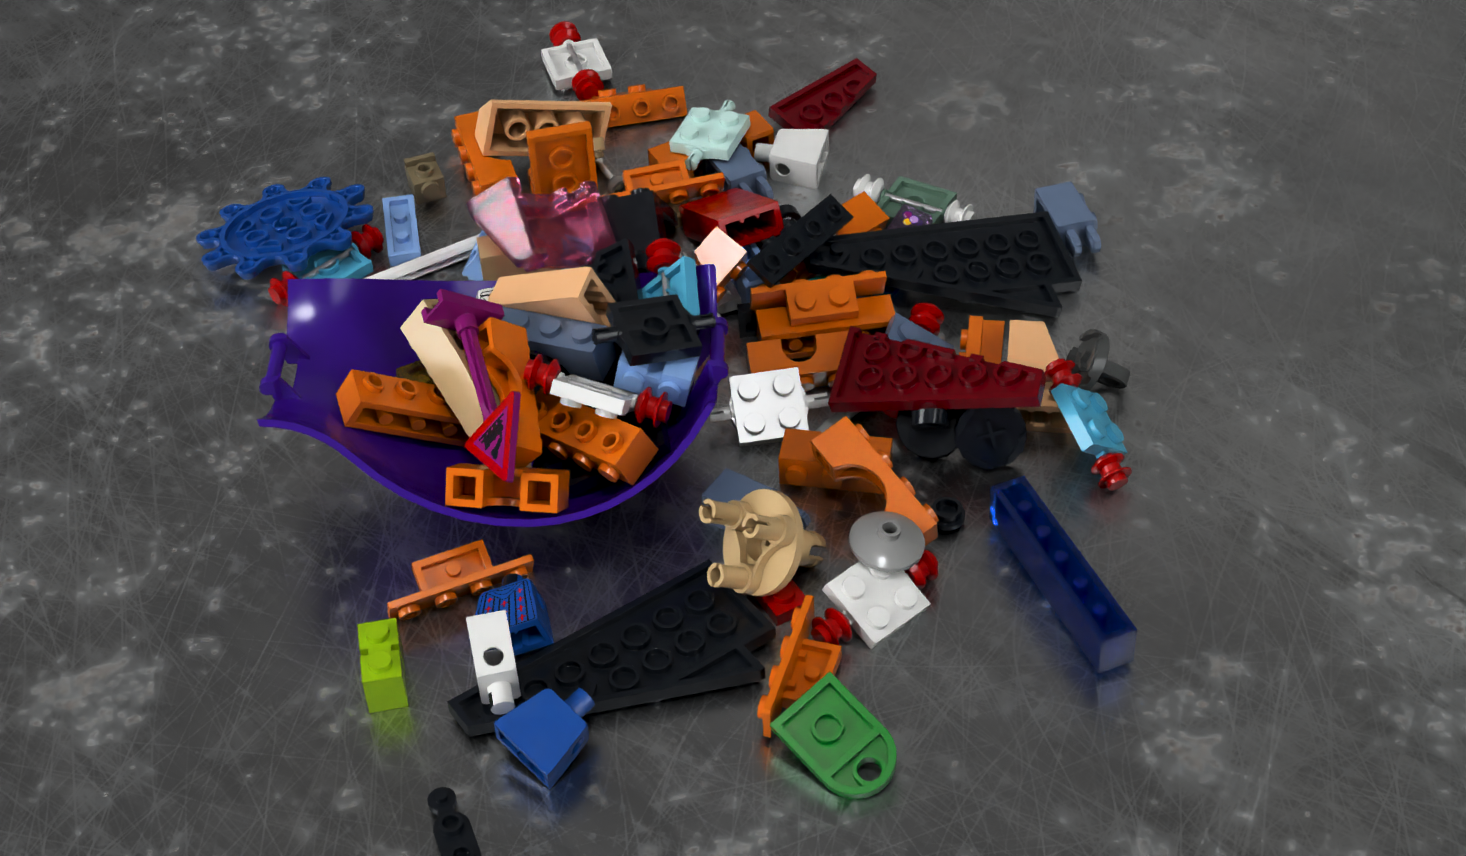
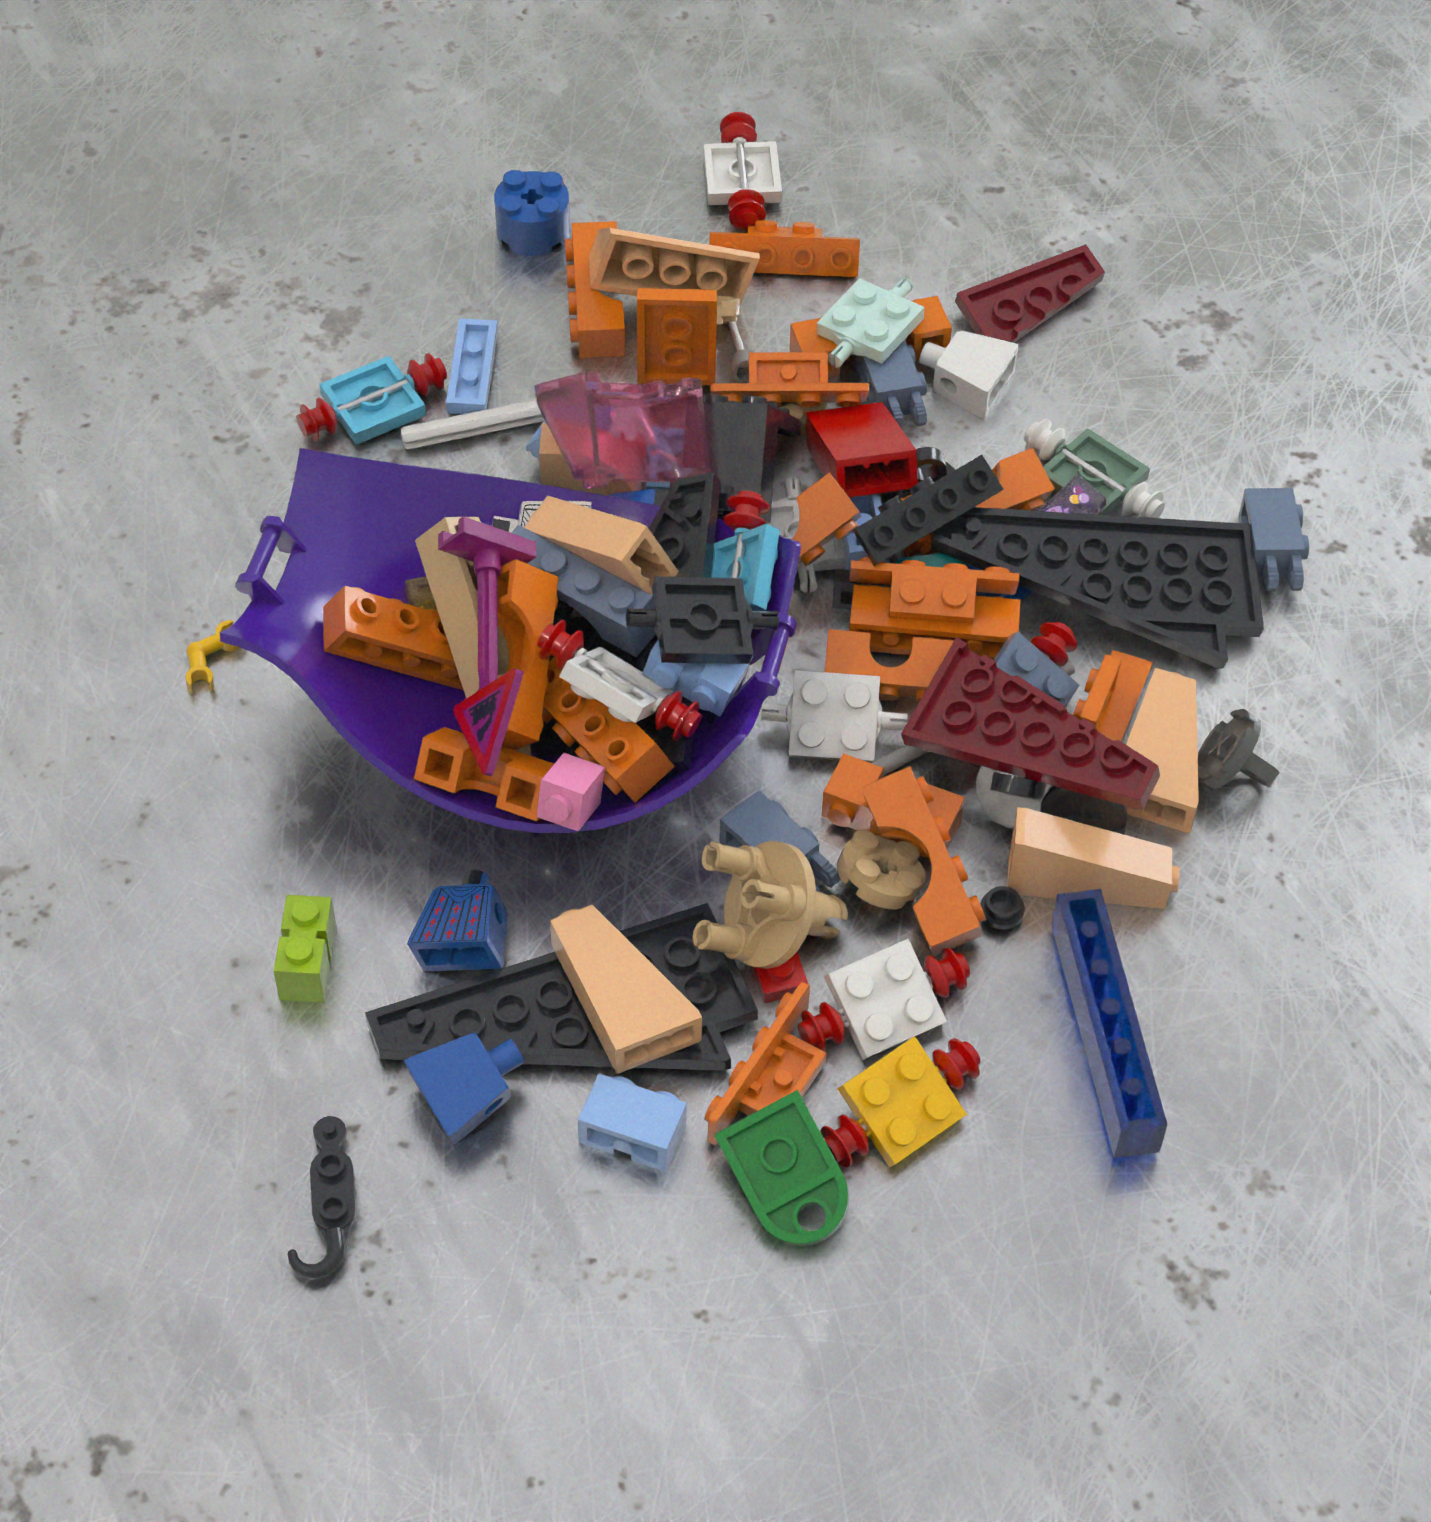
camera: 10 degrees right, 10 degrees up
blue plate [196,177,374,280] -> none
orange bracket [387,539,534,621] -> none
dark tan brick [404,152,447,205] -> none
white torso [466,610,521,715] -> none
light grey dish [849,511,925,572] -> none
medium azure plate [1044,359,1132,491] -> none
none -> yellow arm [186,620,240,695]
none -> blue brick [494,170,570,256]
none -> bright pink brick [537,753,605,831]
none -> light nougat slope [550,905,702,1074]
none -> light blue brick [578,1073,687,1172]
none -> yellow plate [820,1036,981,1167]
none -> tan plate [837,830,926,909]
none -> light nougat slope [1007,807,1180,909]

